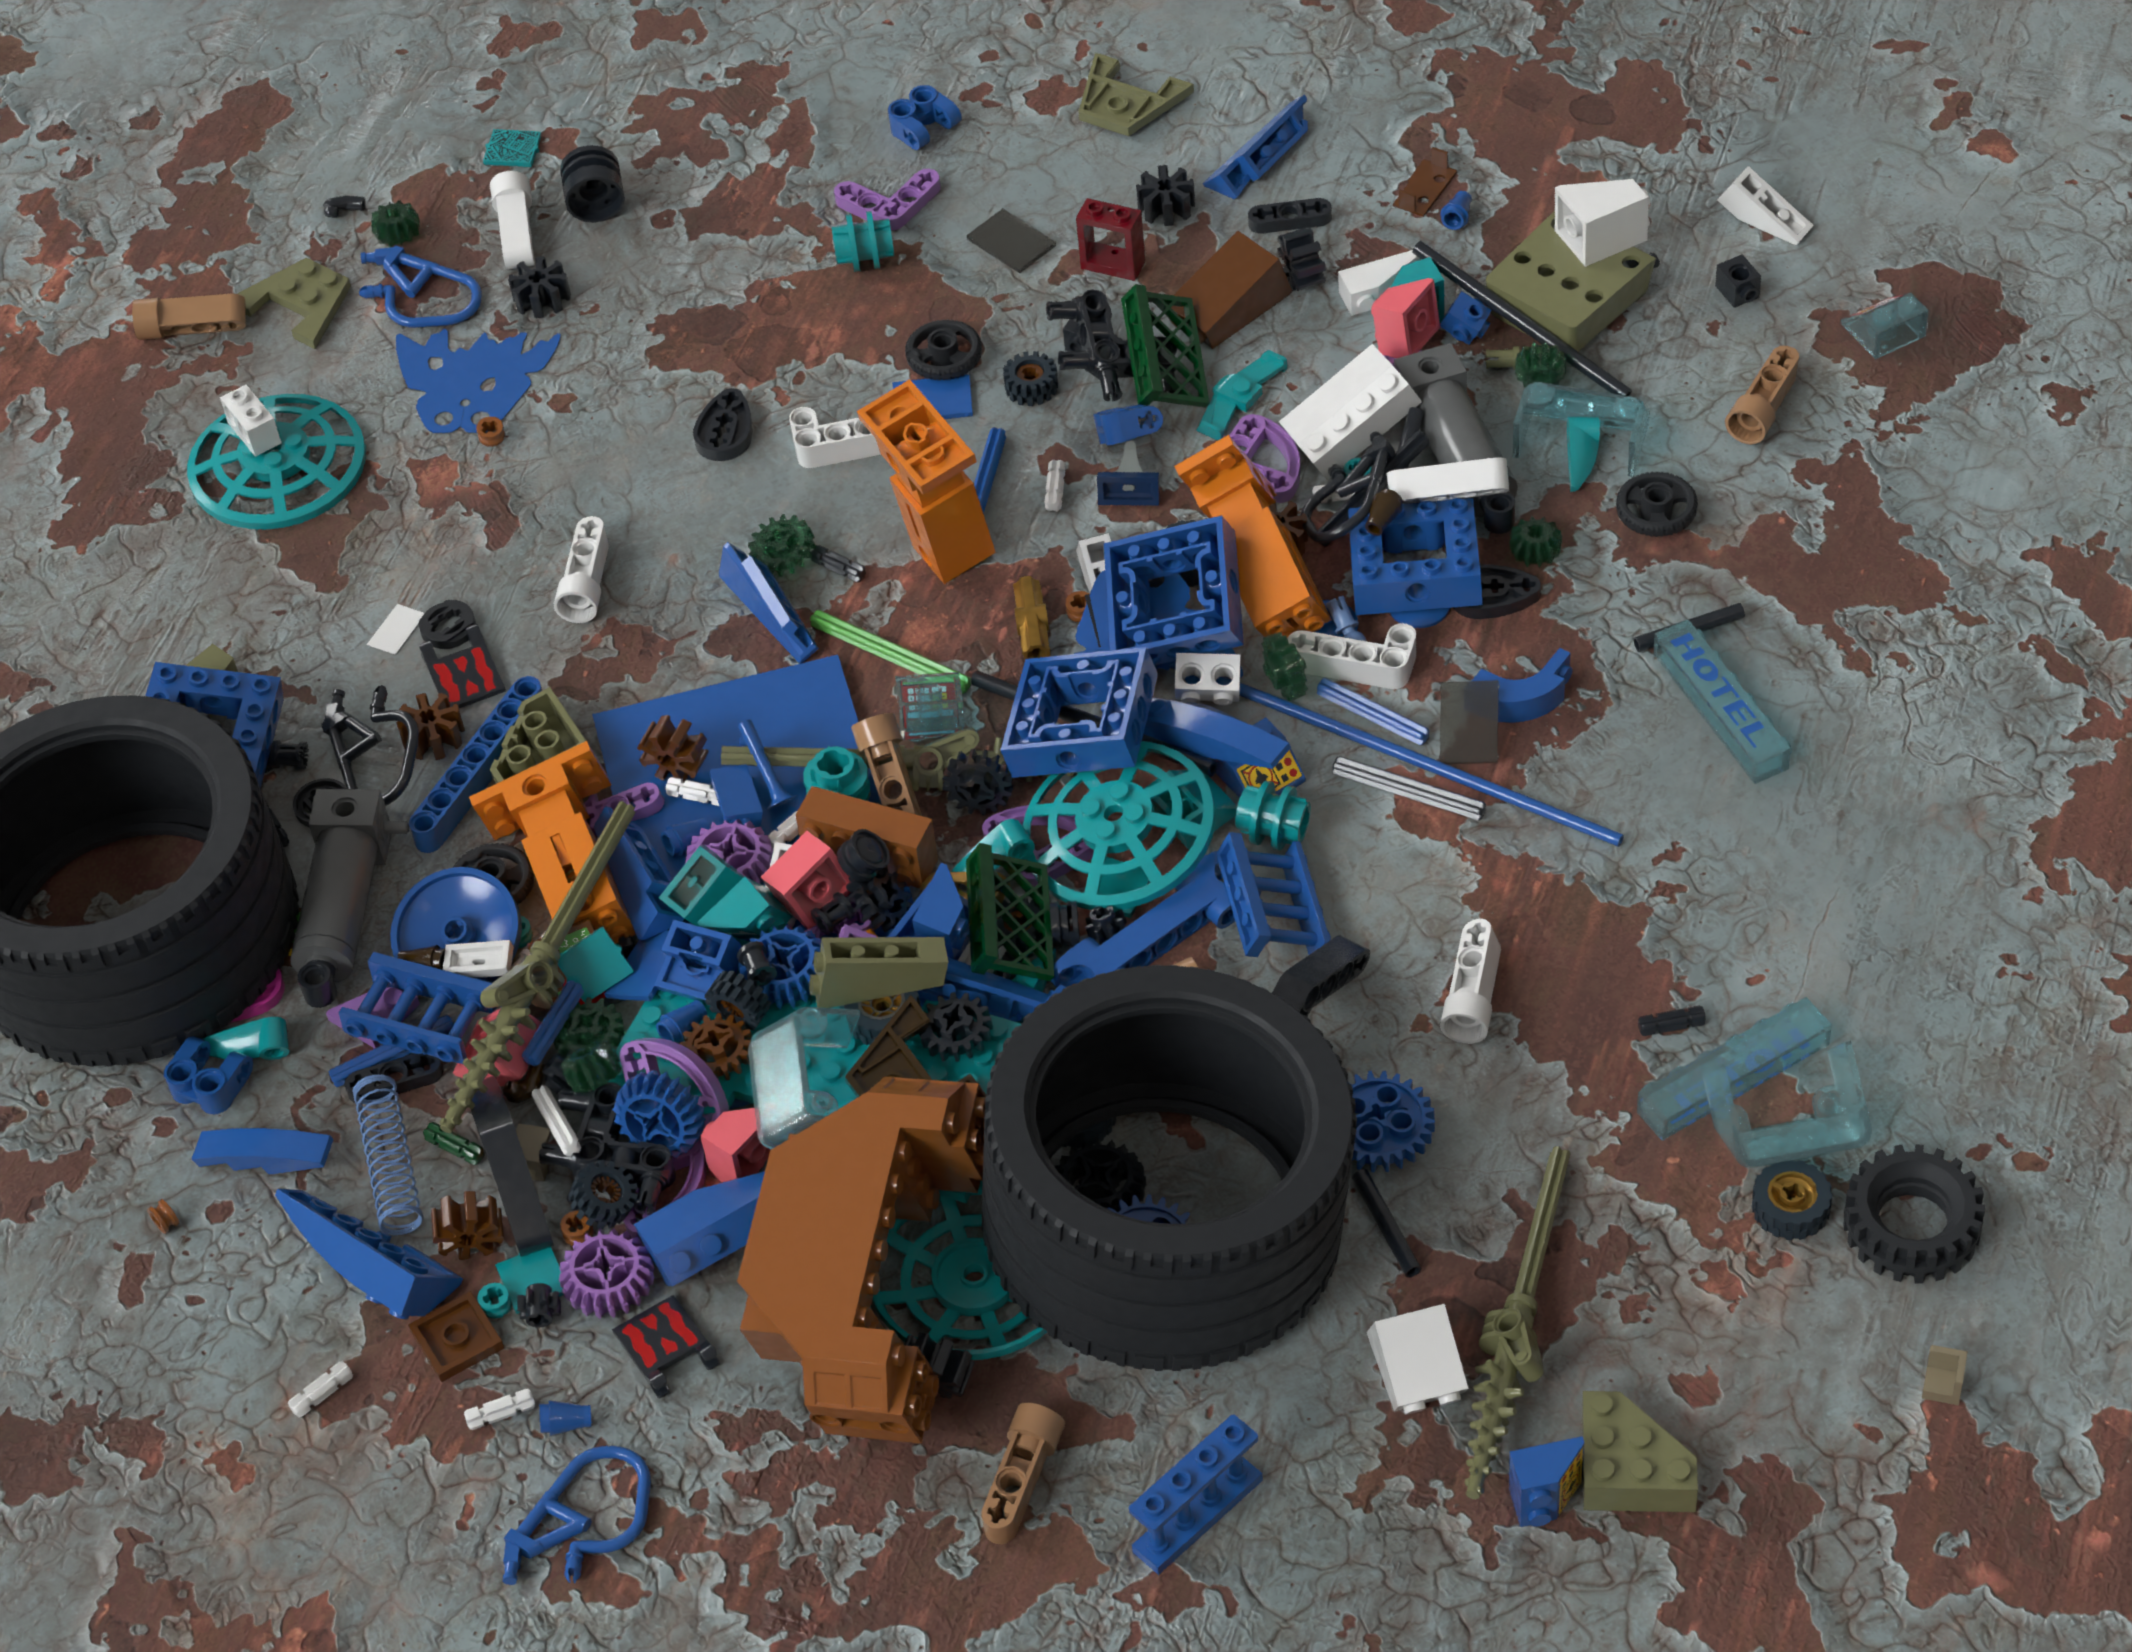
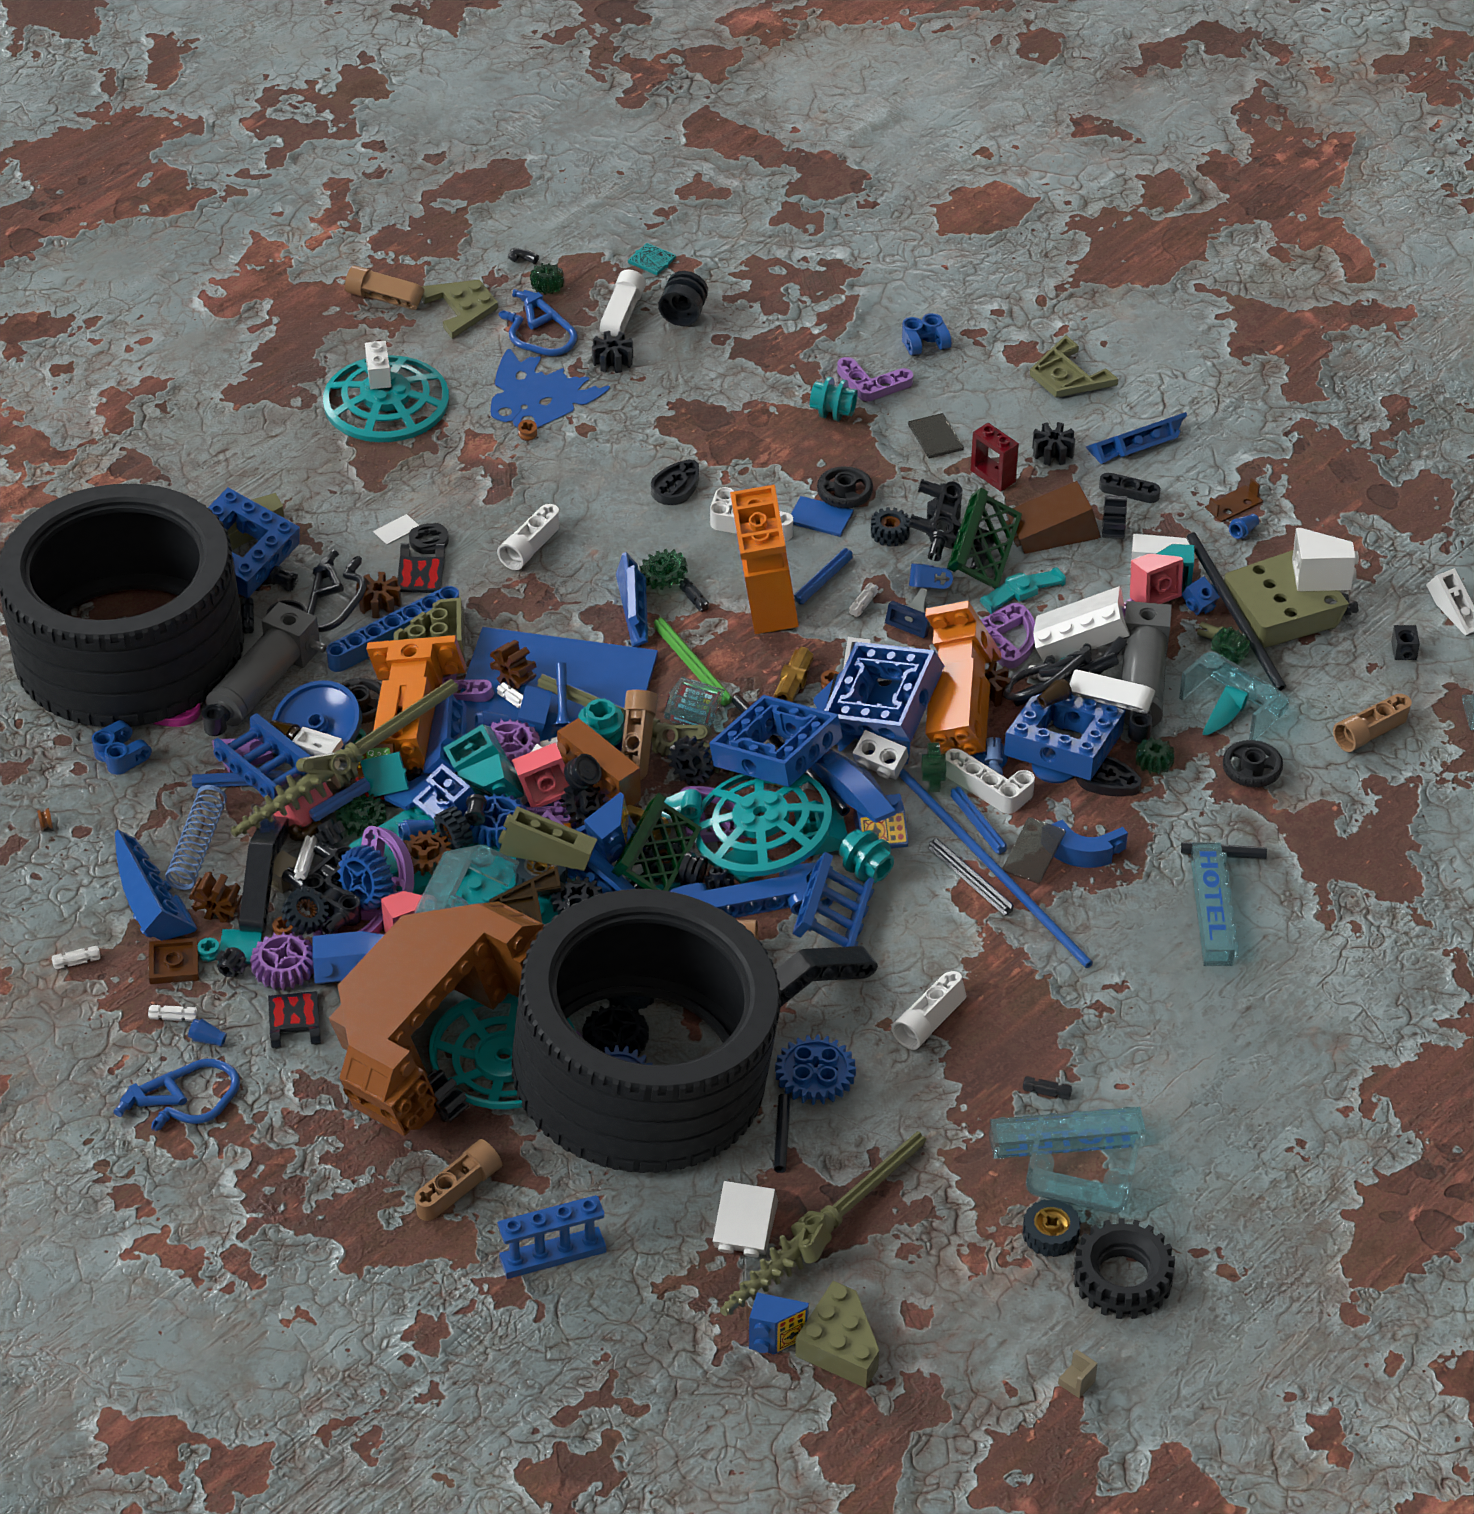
camera: 20 degrees right, 5 degrees down
blue slope [192,1128,334,1175] -> none
teal piece [203,1017,289,1060] -> none
black beam [345,1053,443,1104] -> none
dark green axle [423,1122,485,1165] -> none
clear green gear [561,1041,622,1093] -> none
black bush [811,892,855,935] -> none

